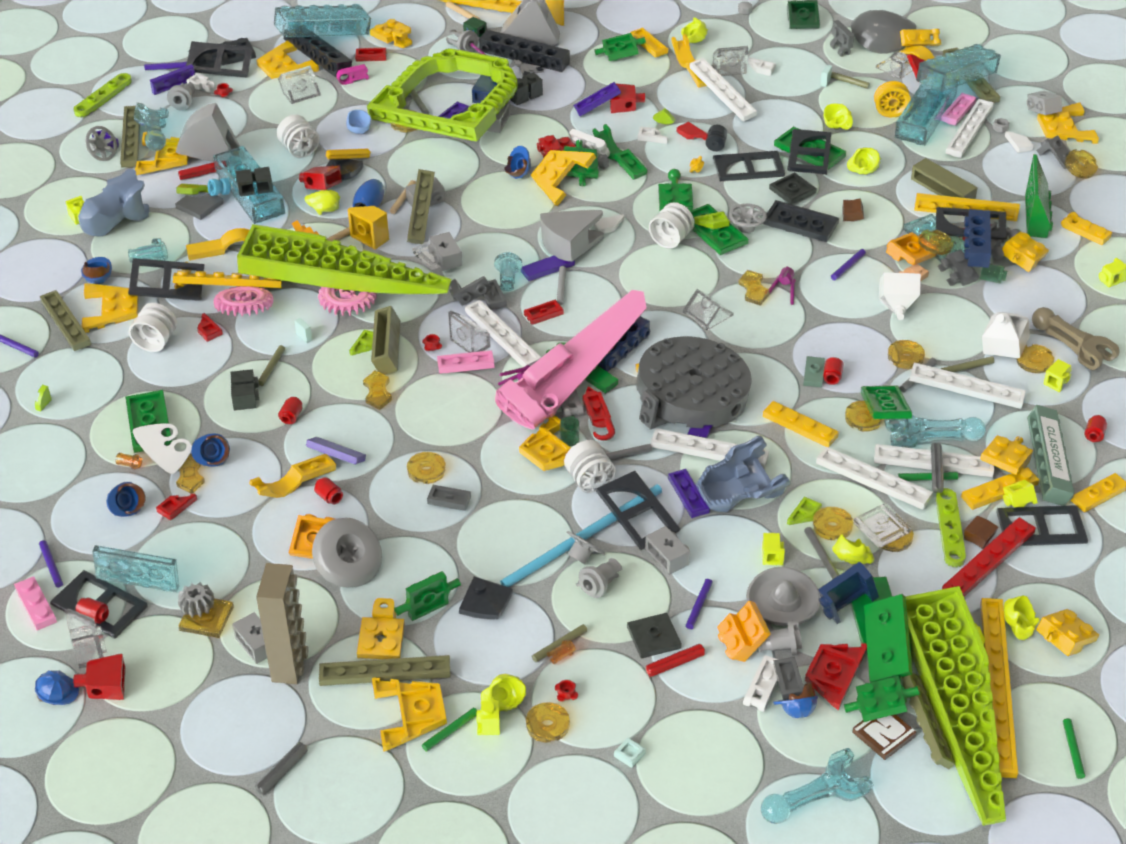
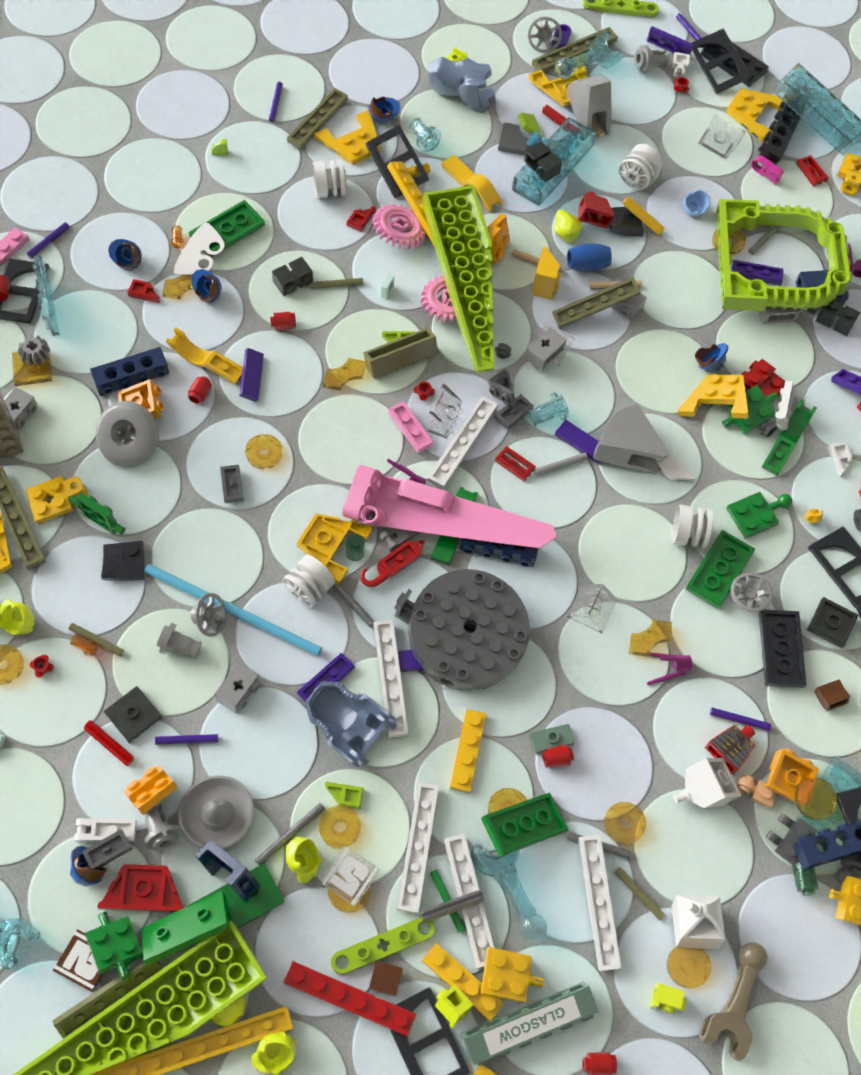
camera: 60 degrees right, 20 degrees up
black window [596,471,681,550] -> none
lime tile [694,211,730,229] -> none
neon yellow brick [762,533,785,565] -> none
none -> dark blue brick [90,347,170,396]
none -> torso [704,725,755,776]

